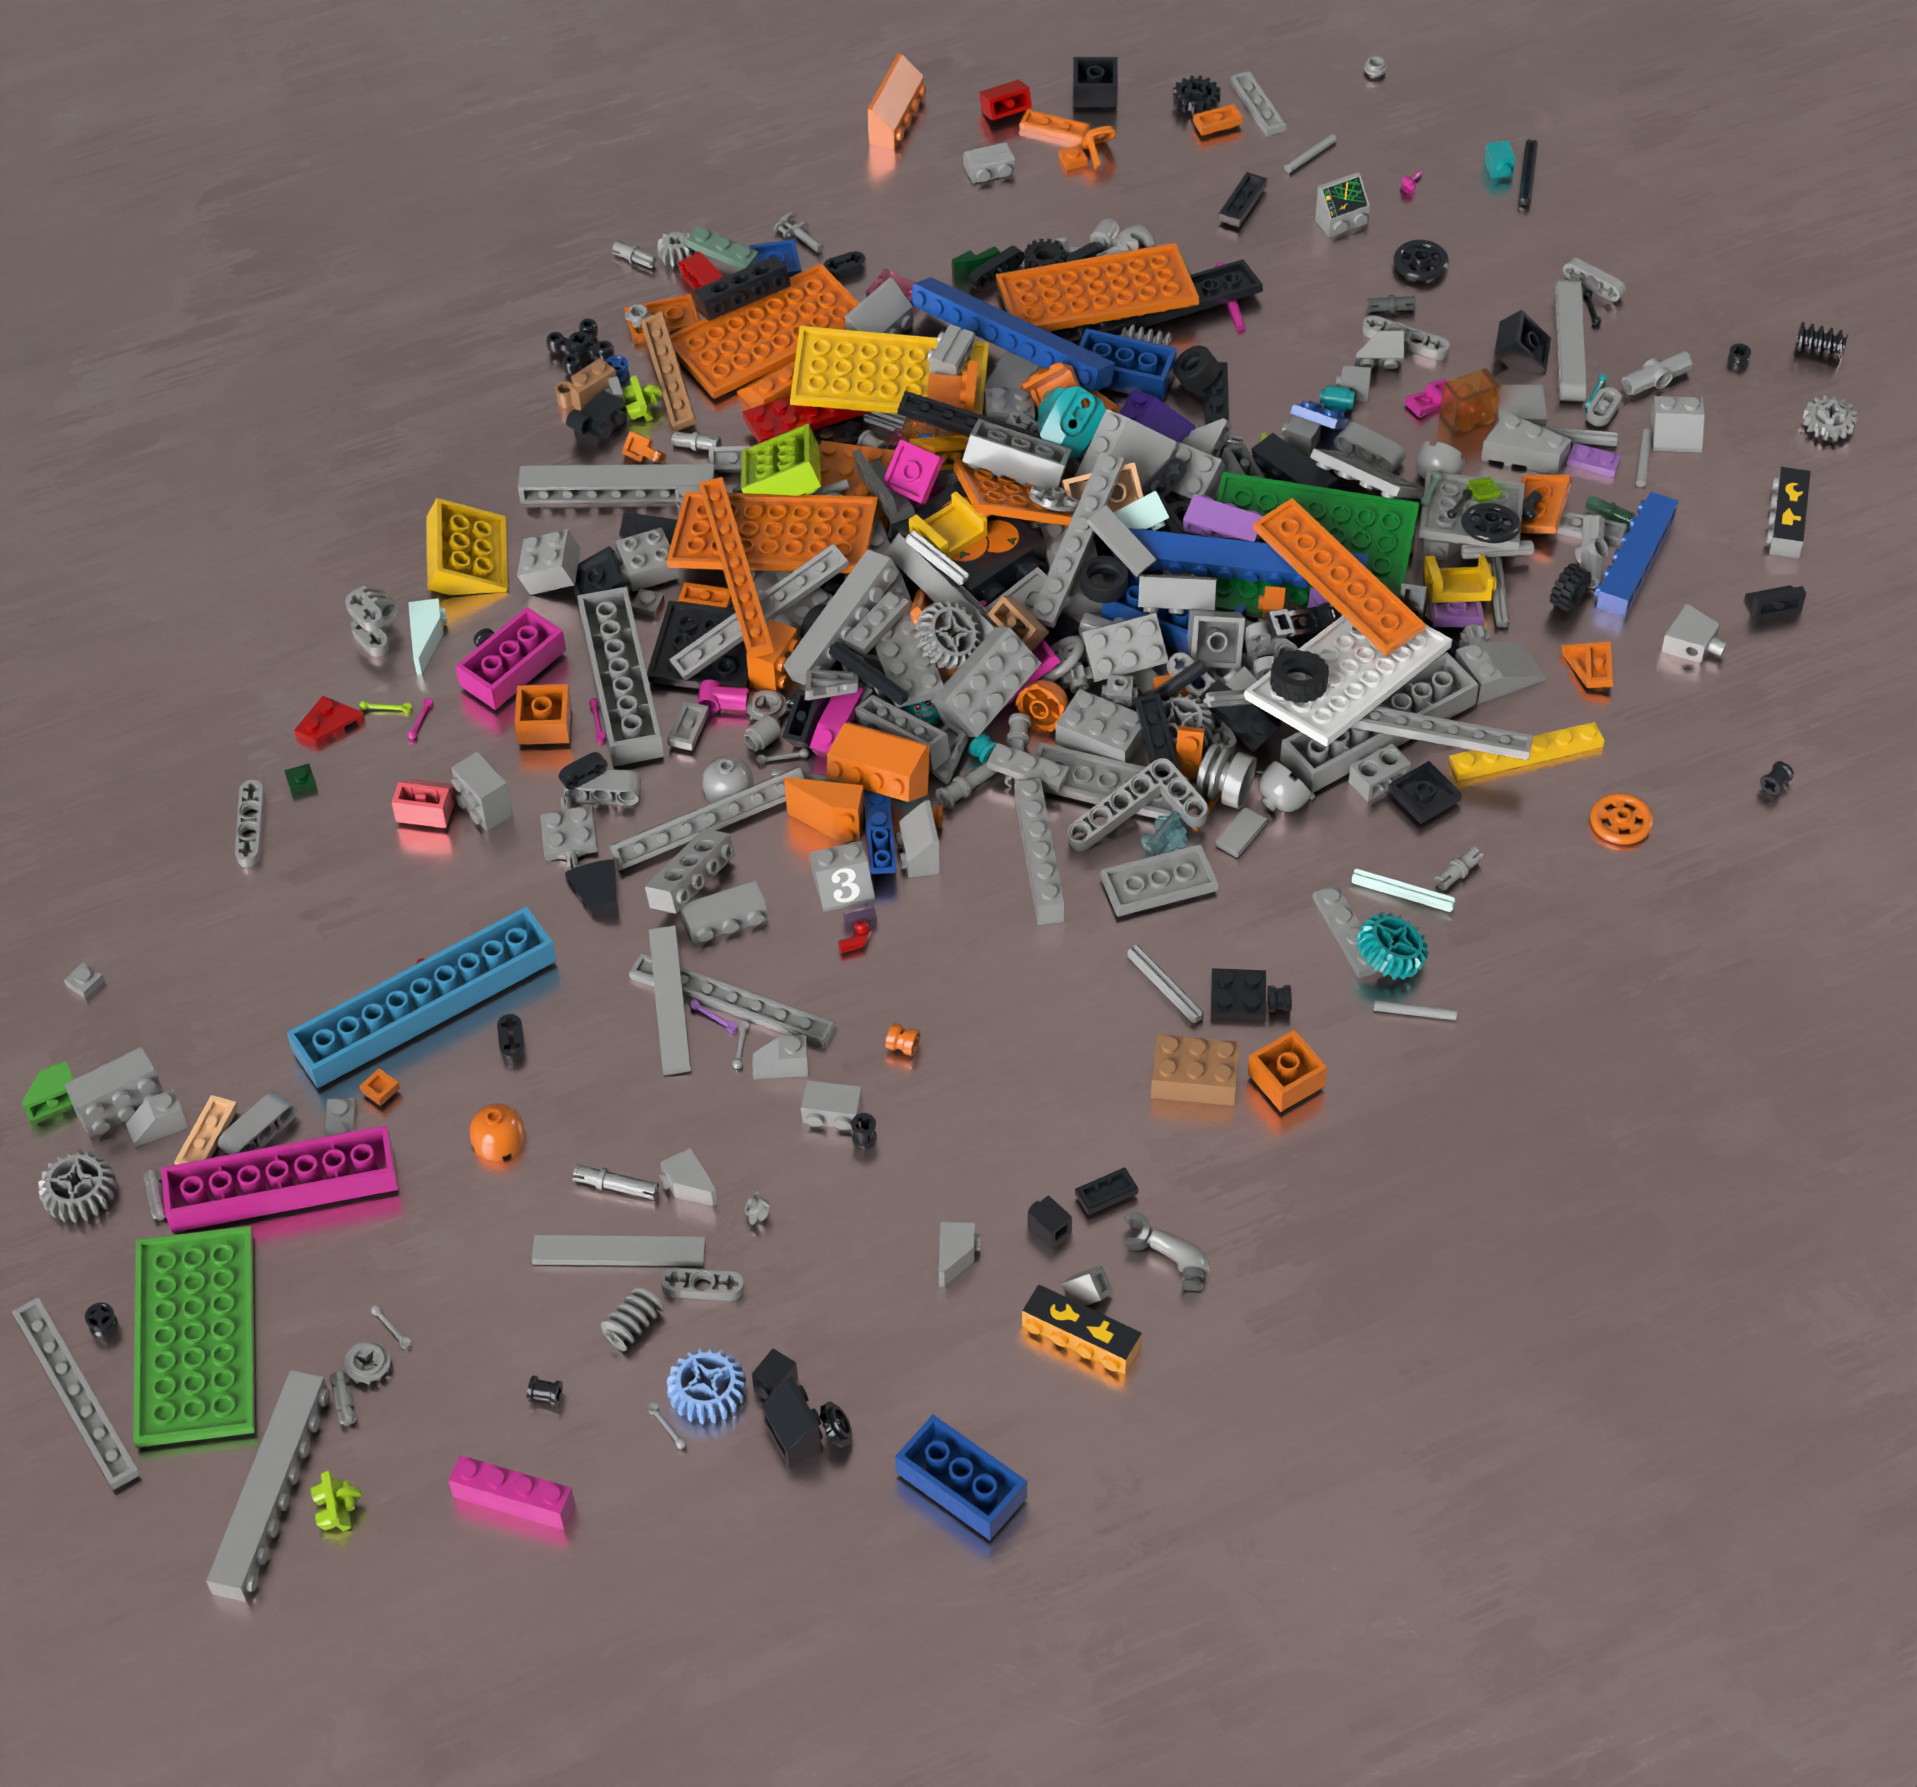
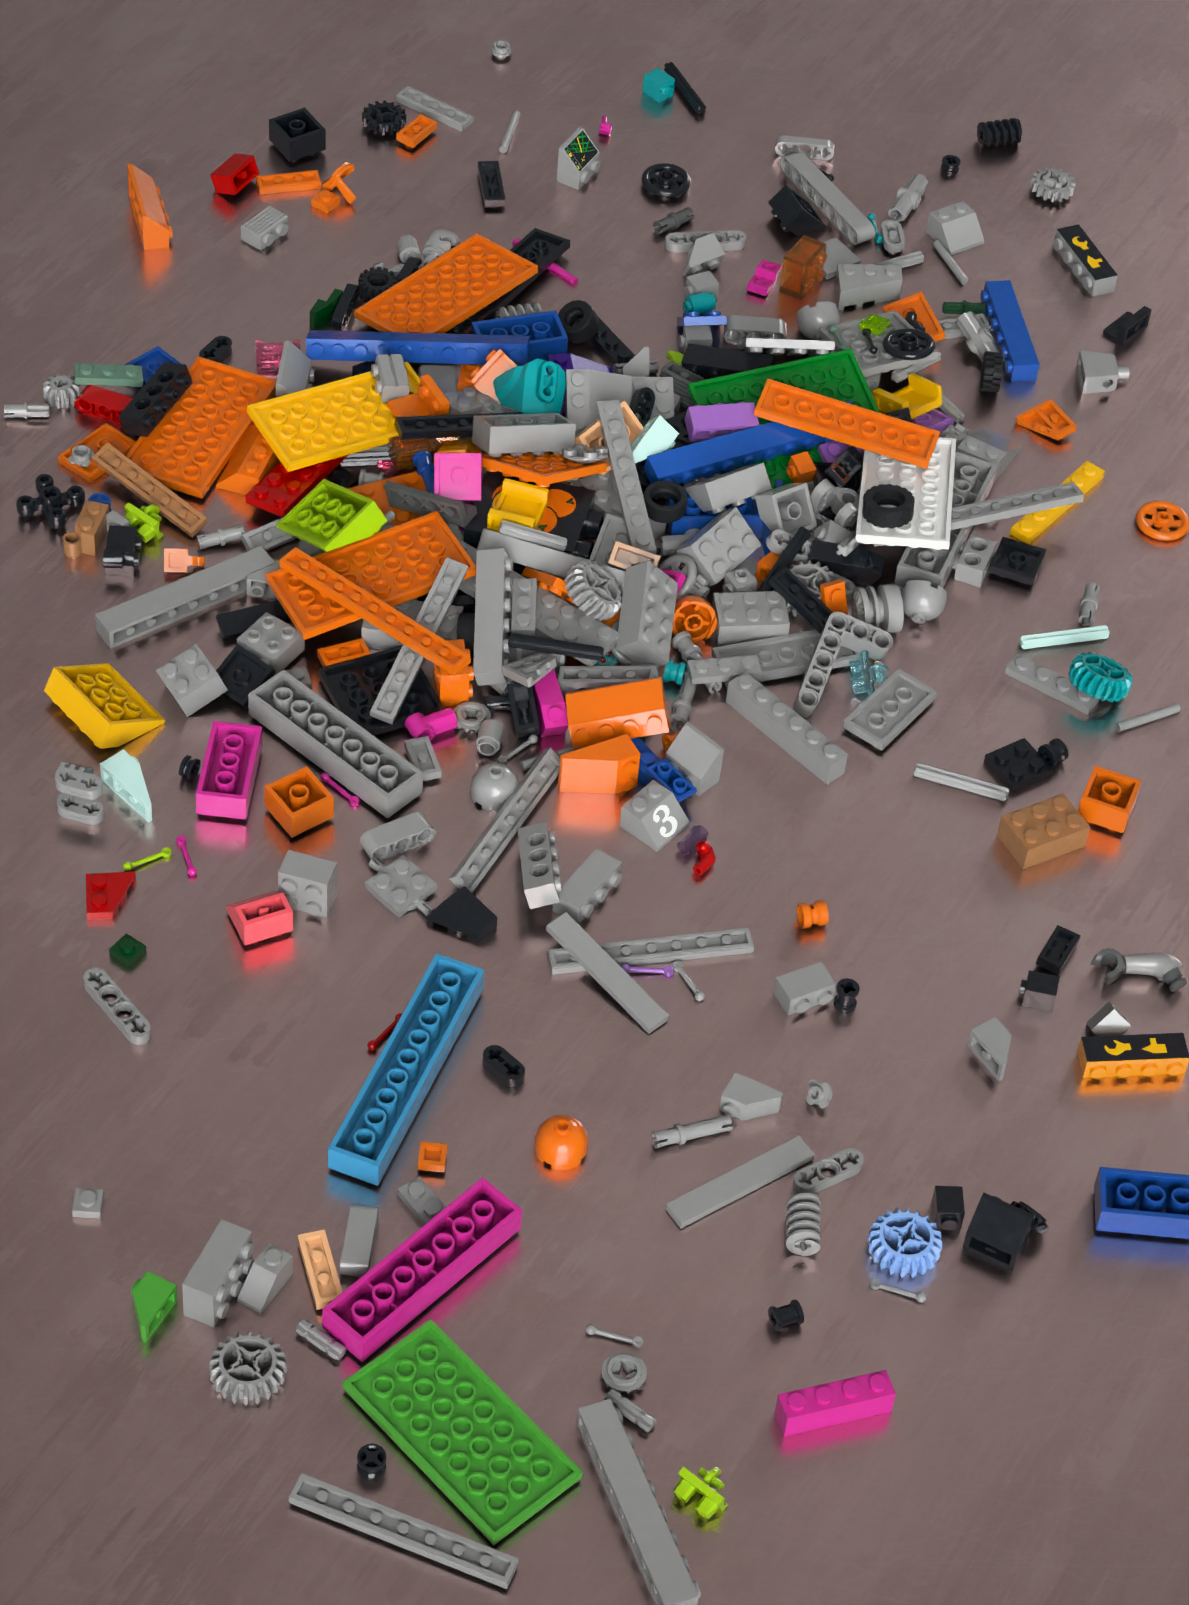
camera: 40 degrees left, 5 degrees down
black beam [559,752,608,790] -> none
light grey slope [752,1035,808,1080] -> none
light grey piece [774,212,824,253] -> none
light grey tile [1086,505,1156,577] -> none
light grey tile [1216,807,1267,858] -> none
medium lavender plate [1567,443,1621,478] -> none

